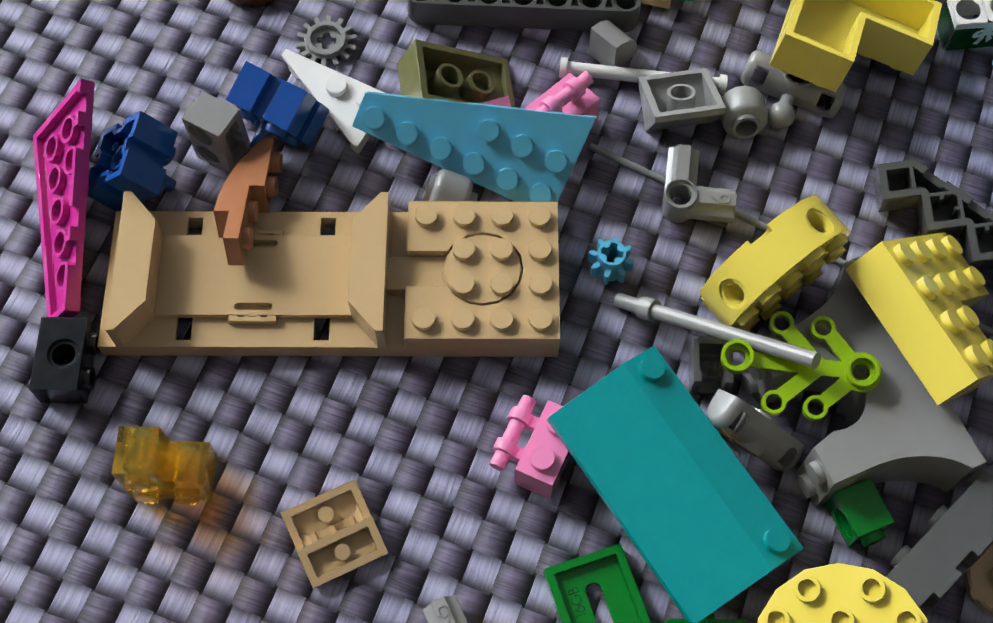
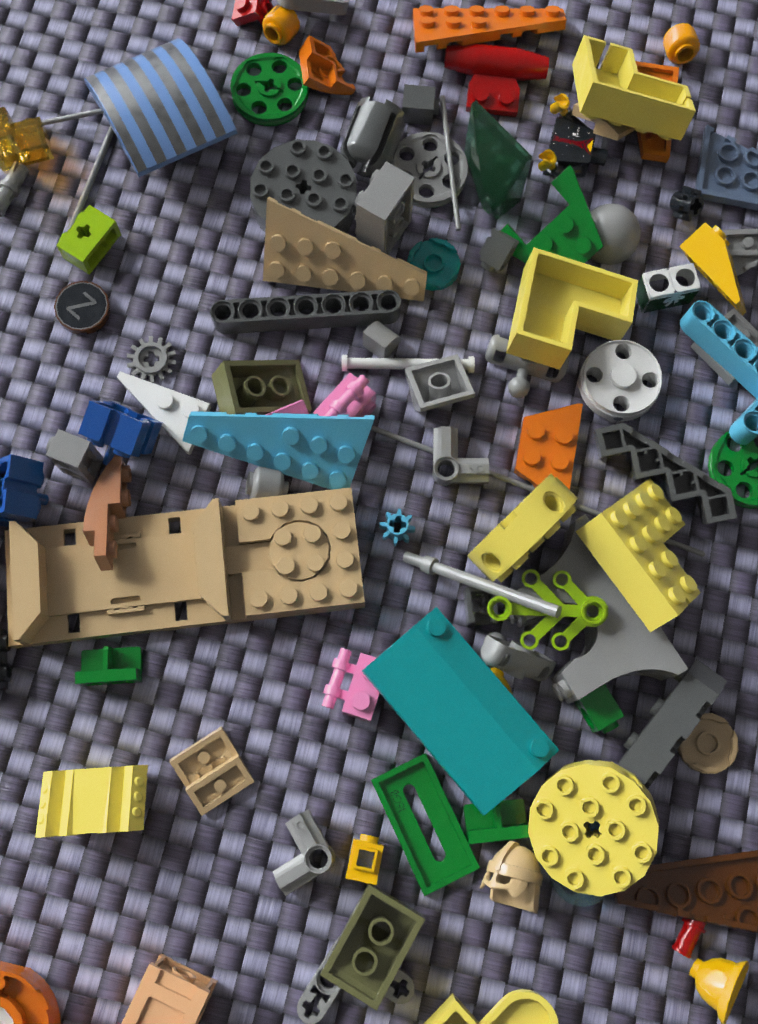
camera: 10 degrees left, 10 degrees up
clear yellow brick [111,426,217,505] -> none
light grey head [721,86,768,139] -> none
none -> light yellow slope [35,765,148,838]
none -> green panel [75,646,142,687]
none -> orange wing [514,403,583,490]
none -> white piece [577,340,662,424]

